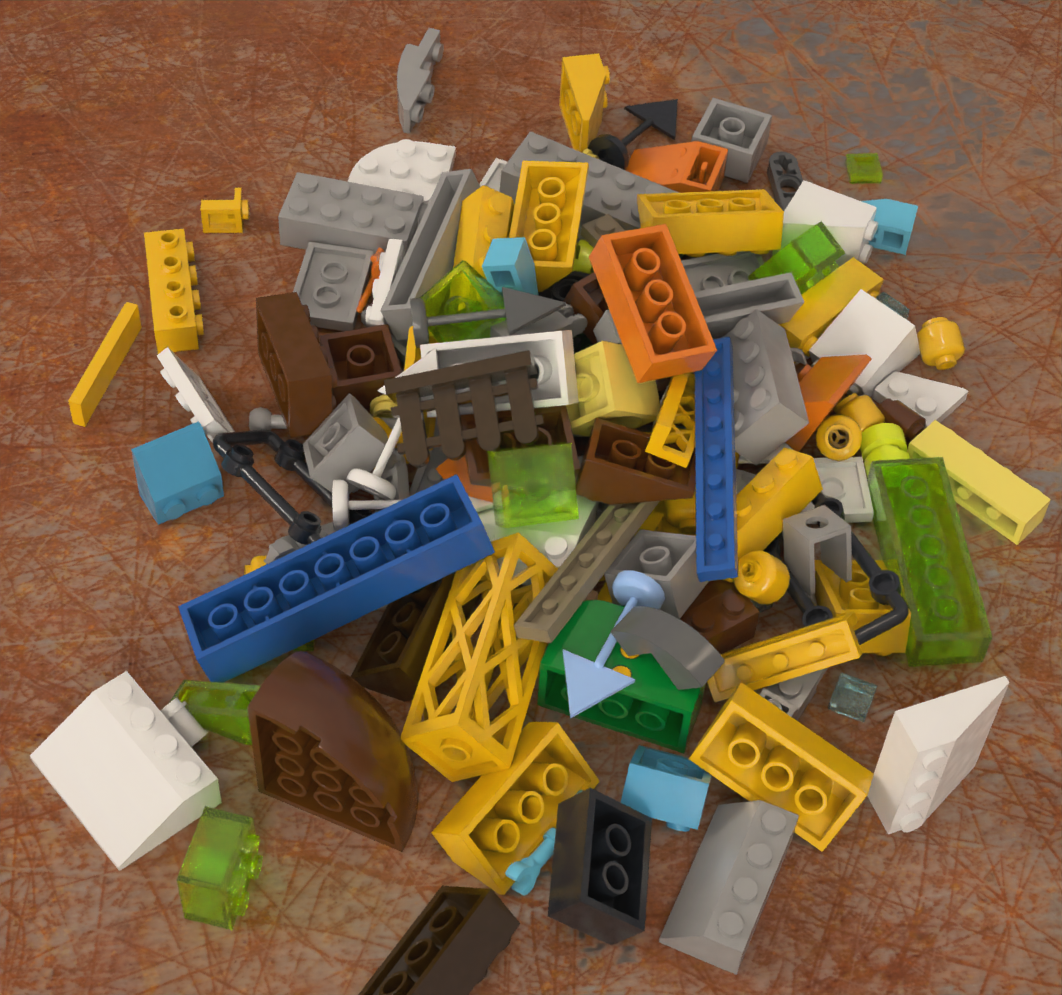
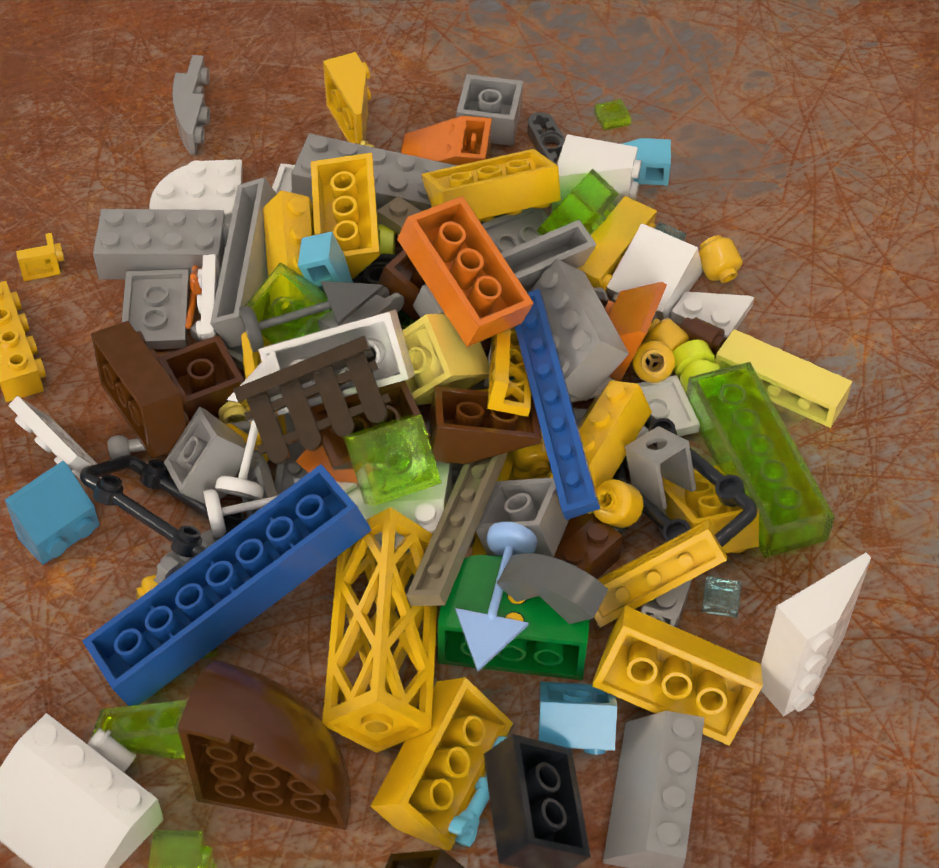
camera: 10 degrees left, 0 degrees up
dark brown slope [351,572,481,702] -> none
black piece [588,99,678,170] -> none

